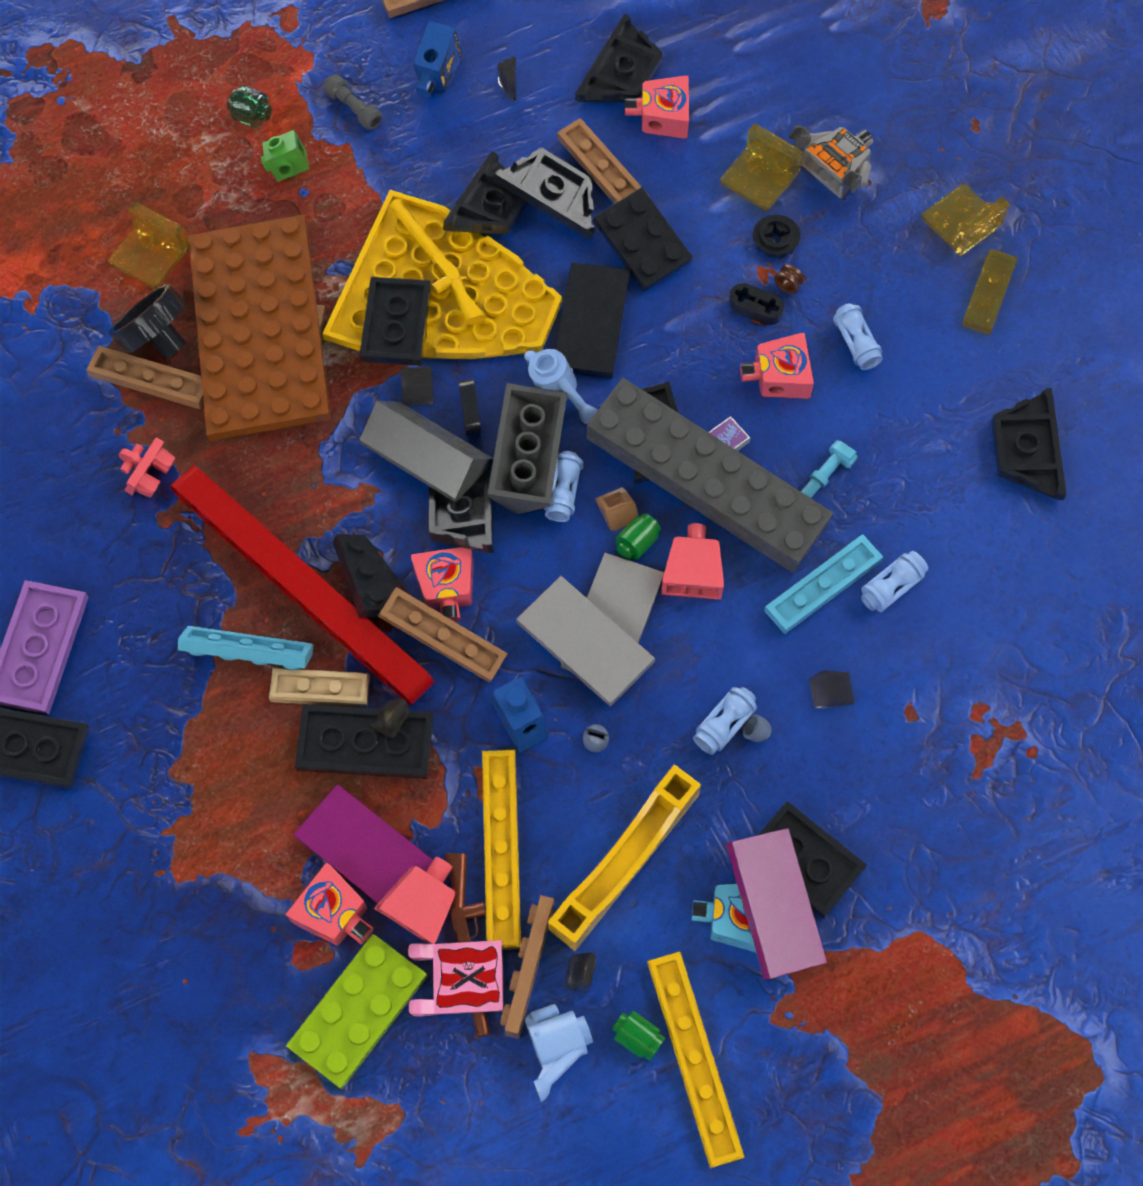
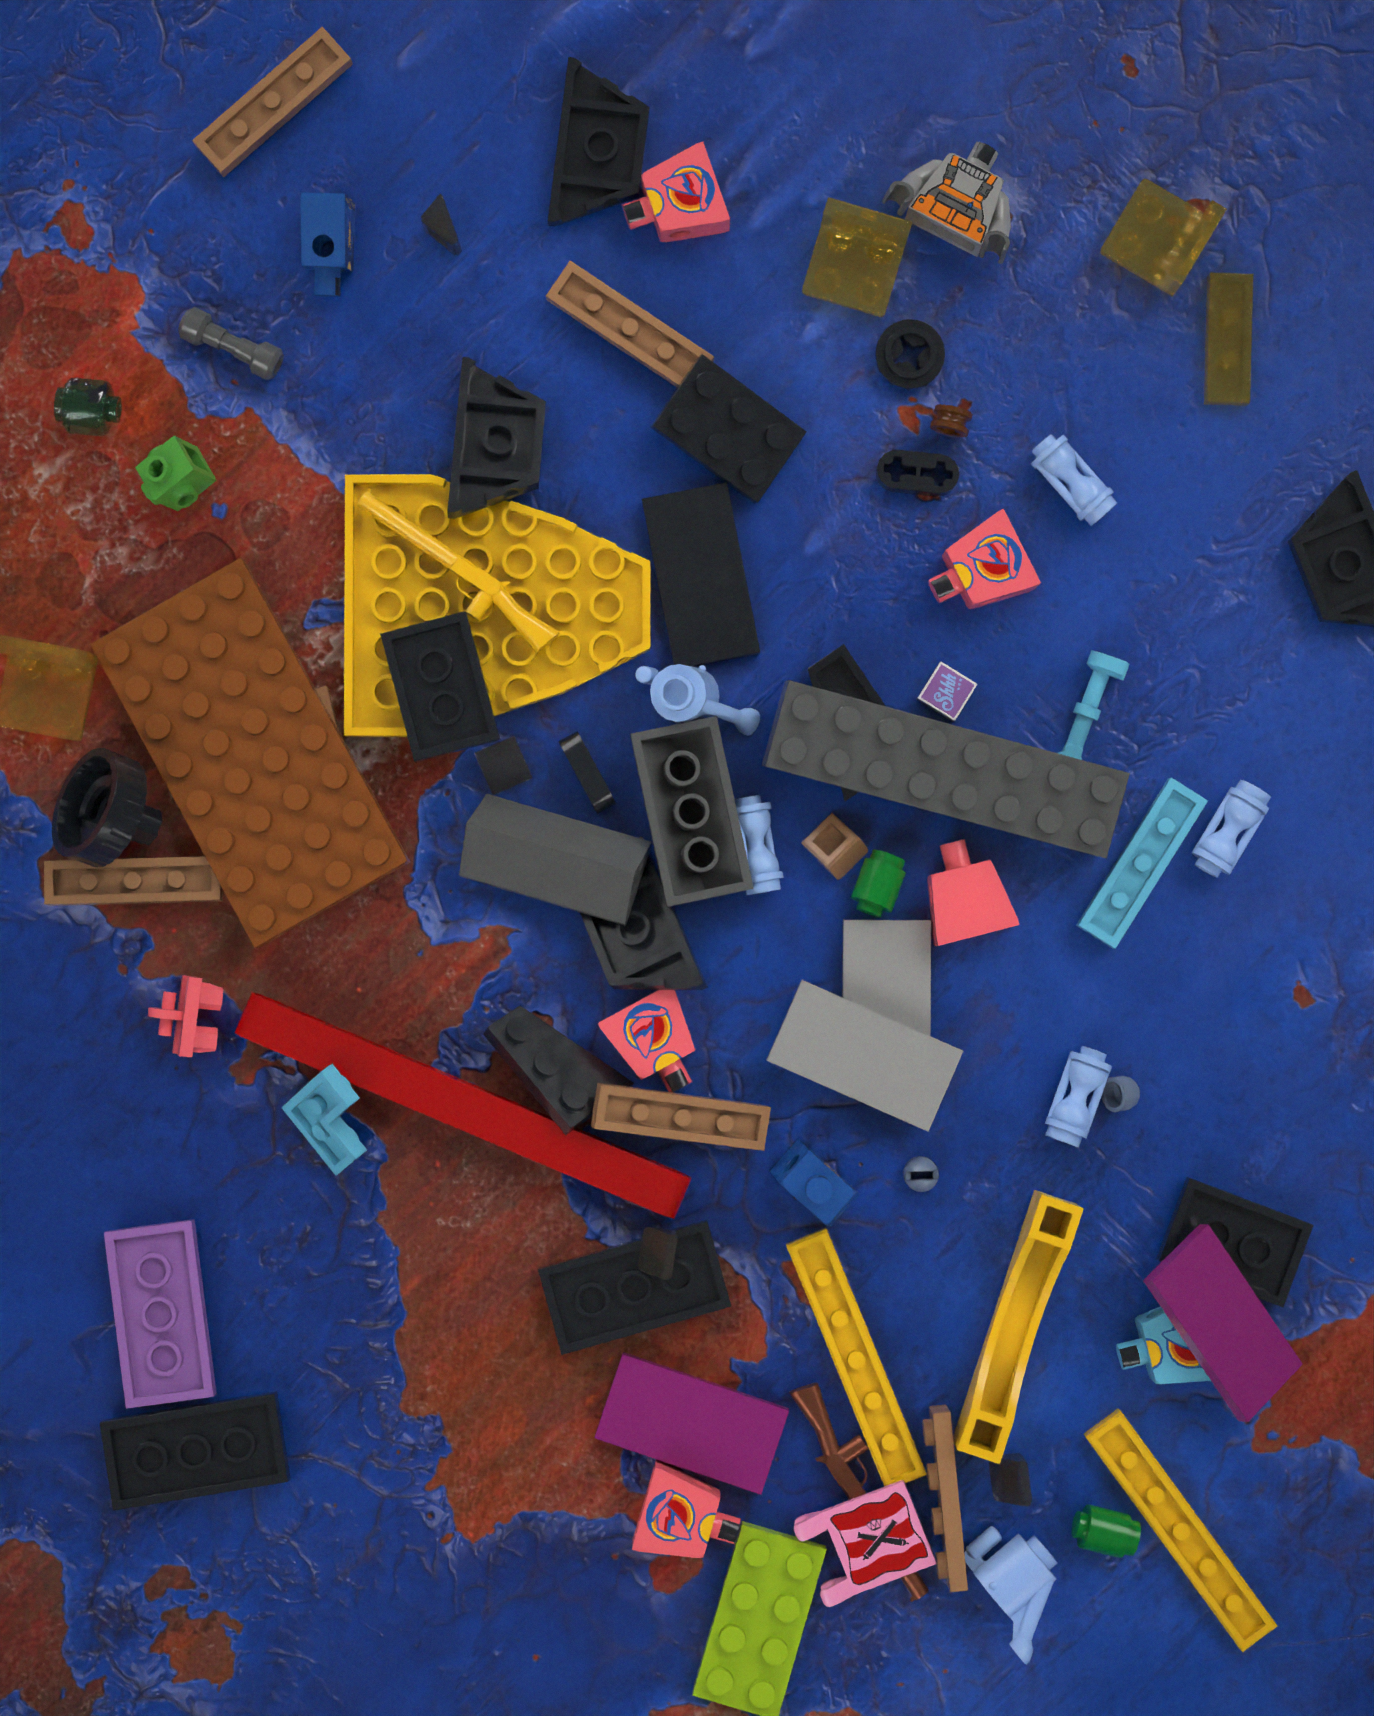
camera: 25 degrees left, 20 degrees up
medium azure plate [178,626,313,670] -> none
tan tile [269,668,370,707] -> none
coral torso [374,857,456,944] -> none
wing [492,148,595,239] -> none
clear smoke slope [810,670,854,708] -> none
none -> medium azure plate [281,1064,367,1175]

